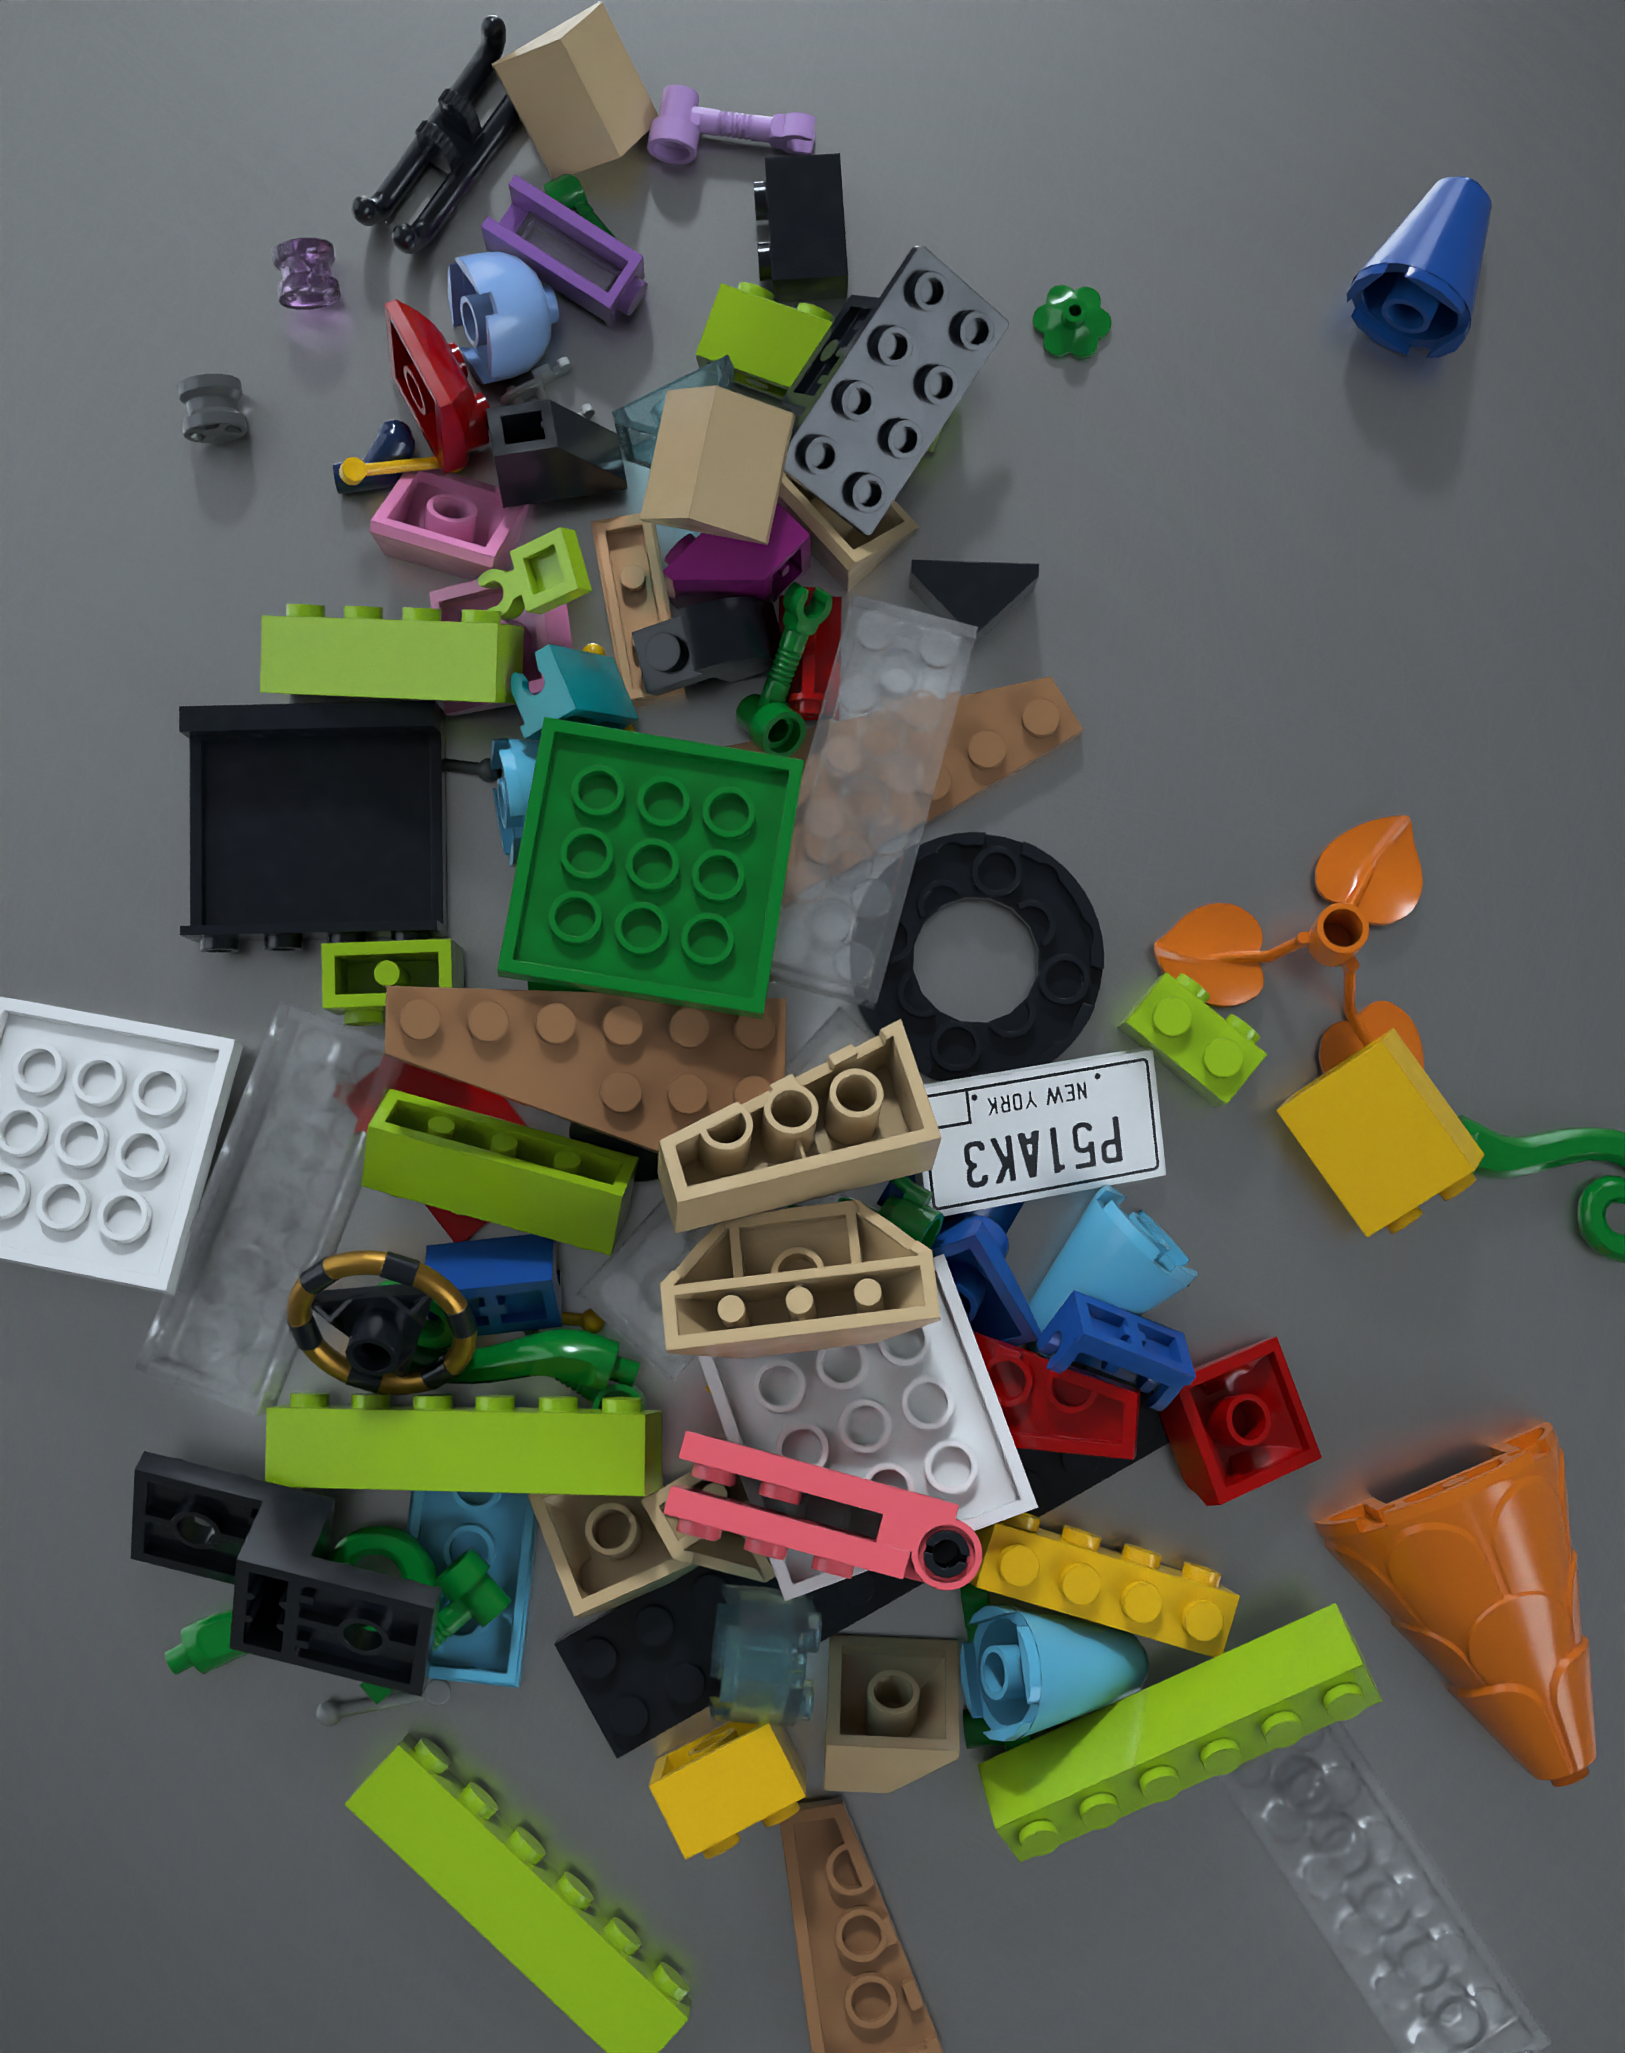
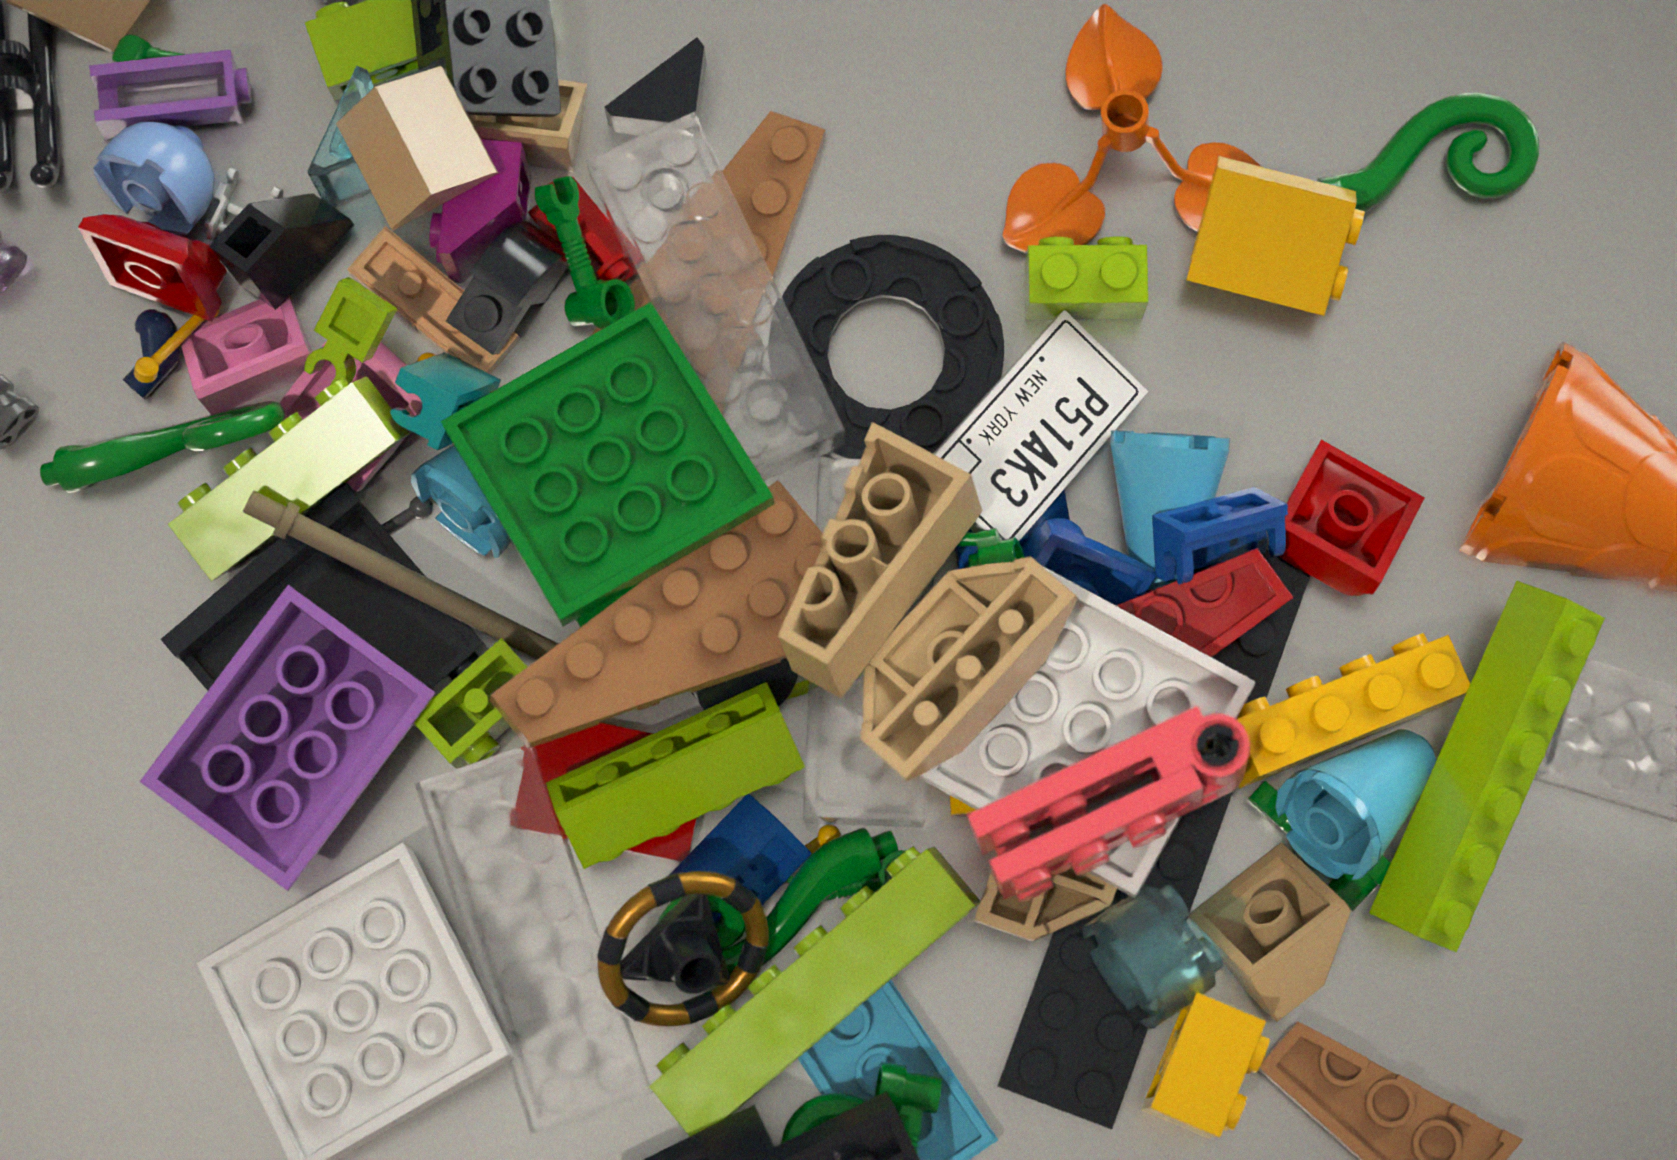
camera: 40 degrees left, 5 degrees down
tan slope [527,1477,699,1619] -> none
none -> green plant [40,401,285,493]
none -> medium lavender slope [139,585,436,891]
none -> dark tan bar [243,490,559,660]

